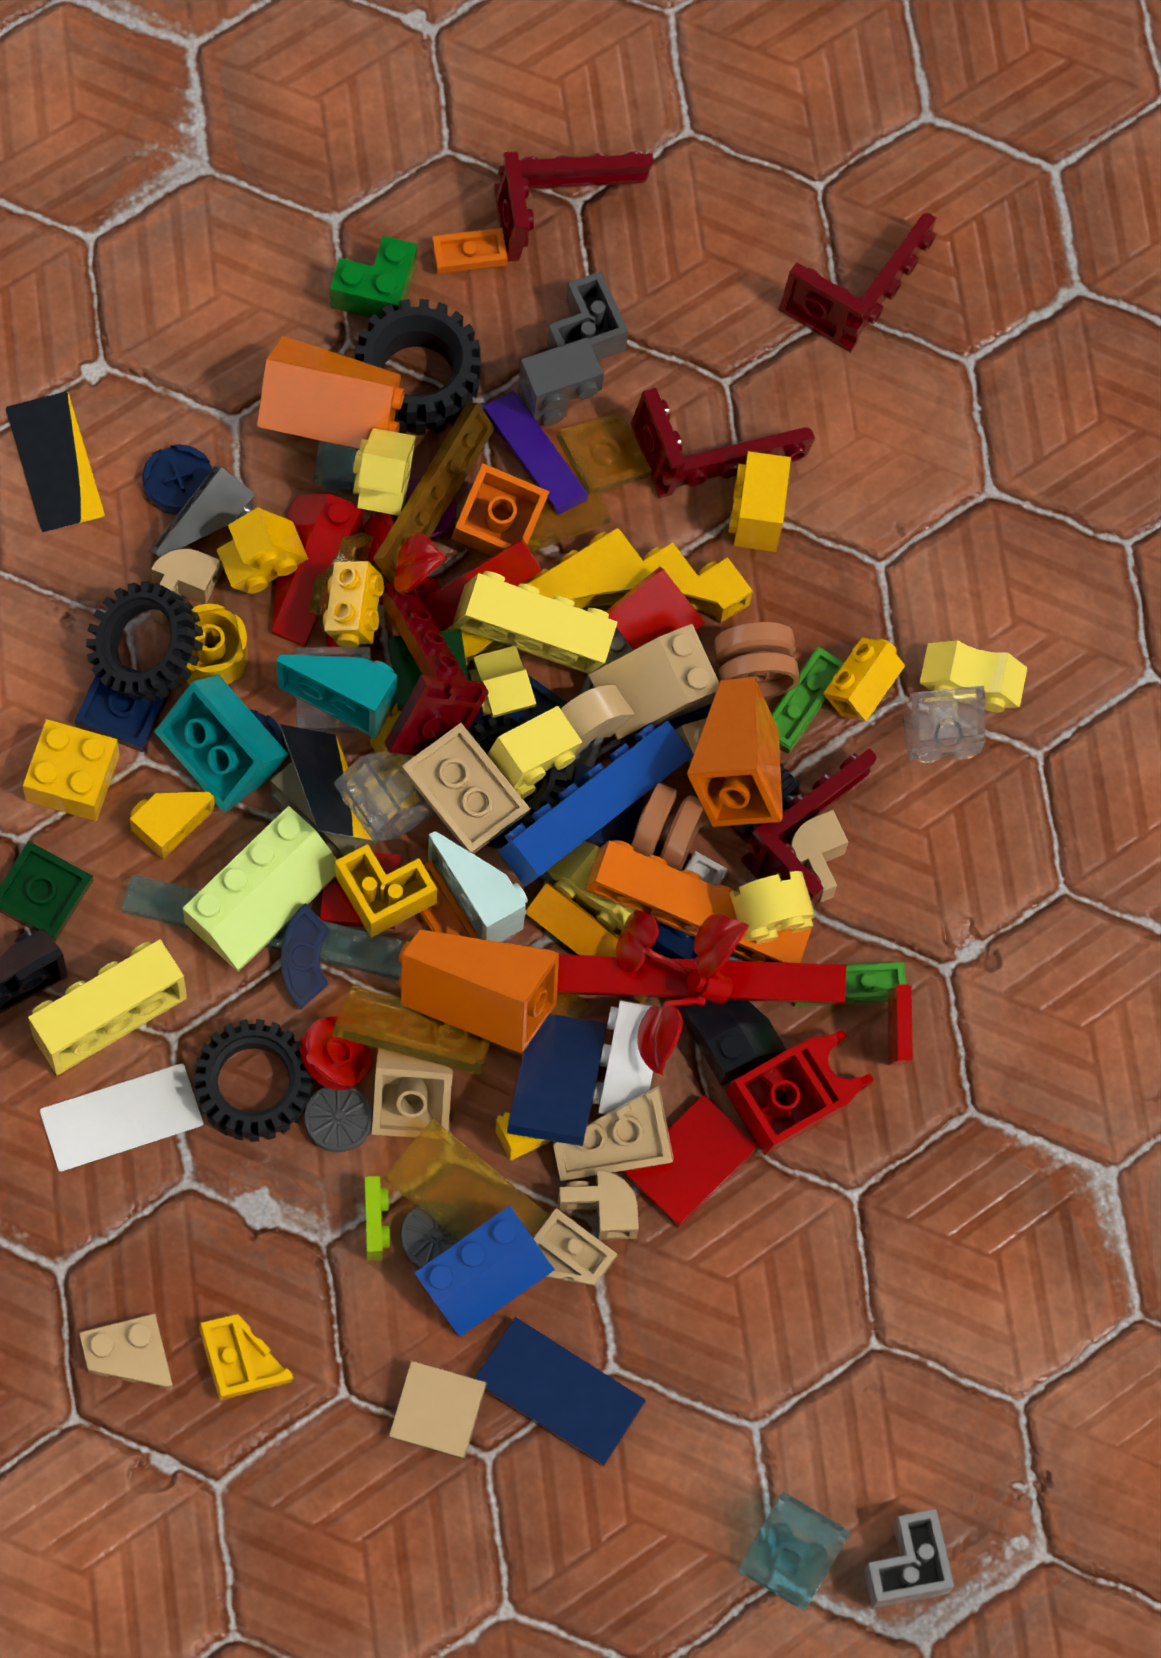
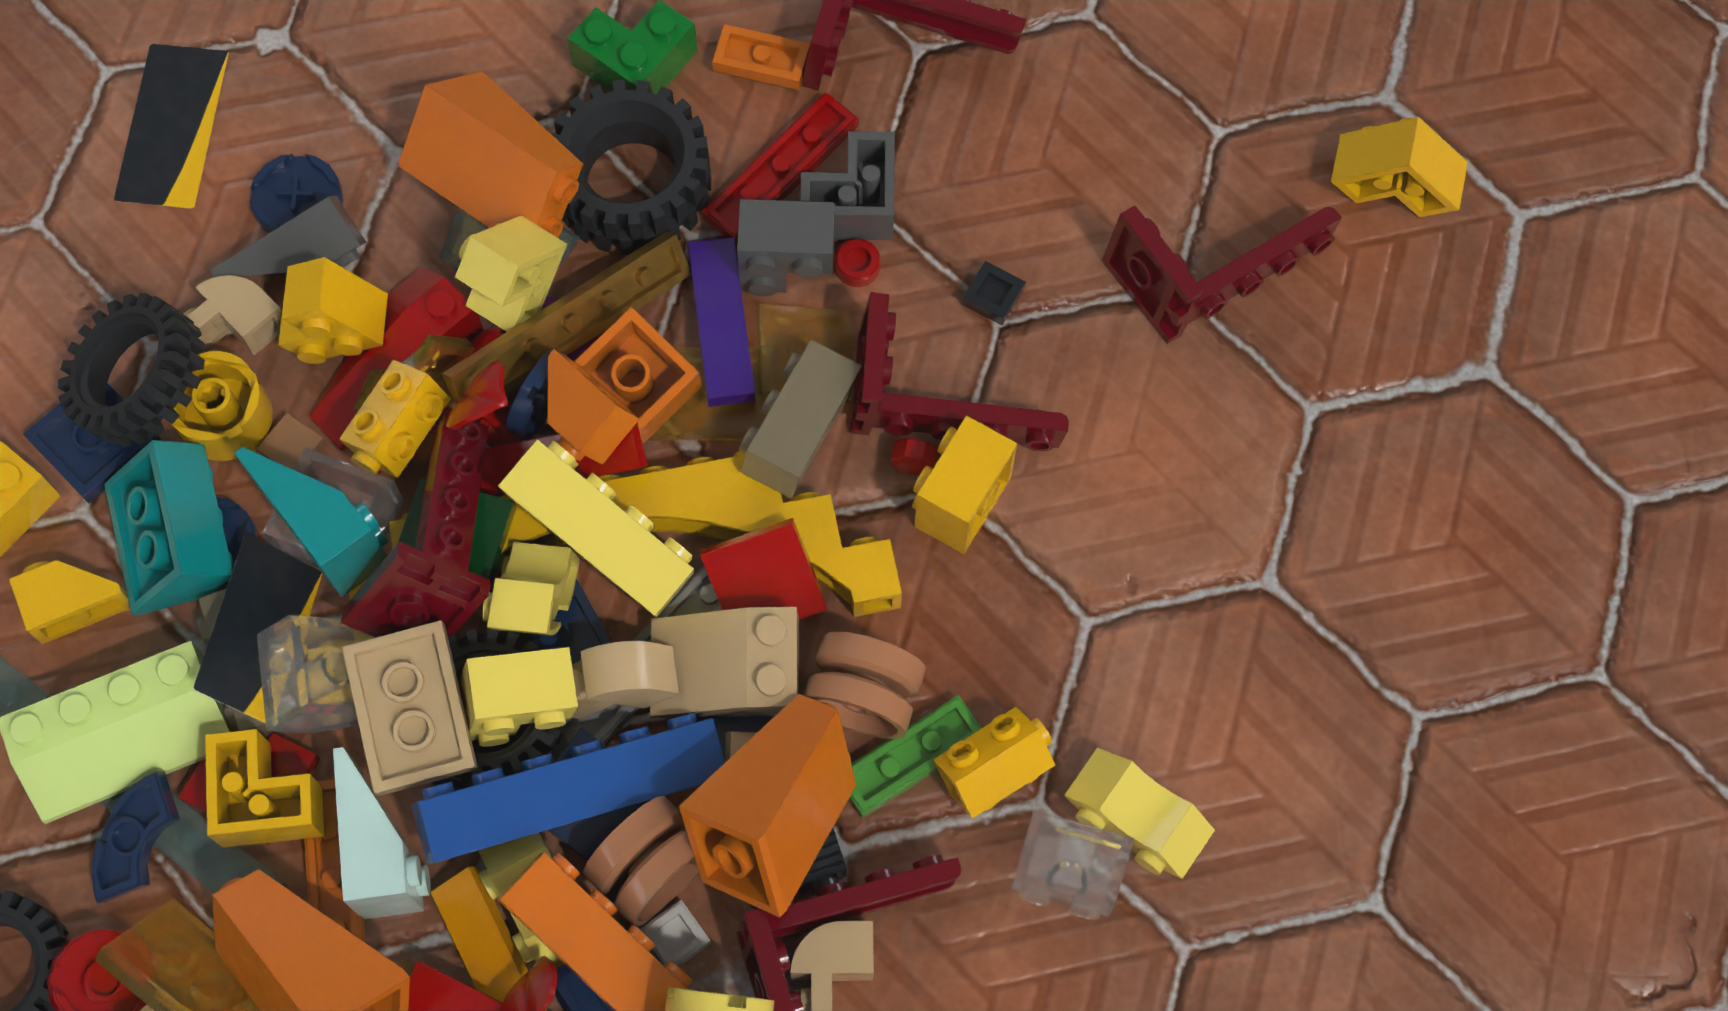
camera: 30 degrees right, 0 degrees up
none -> medium nougat tile [256,413,327,474]
none -> dark blue tile [506,348,571,440]
none -> orange slope [548,349,639,464]
none -> red tile [702,92,859,246]
none -> dark tan brick [739,340,862,499]
none -> red tile [834,239,880,287]
none -> red tile [891,438,938,477]
none -> black tile [962,261,1026,326]
none -> yellow brick [1331,117,1468,217]

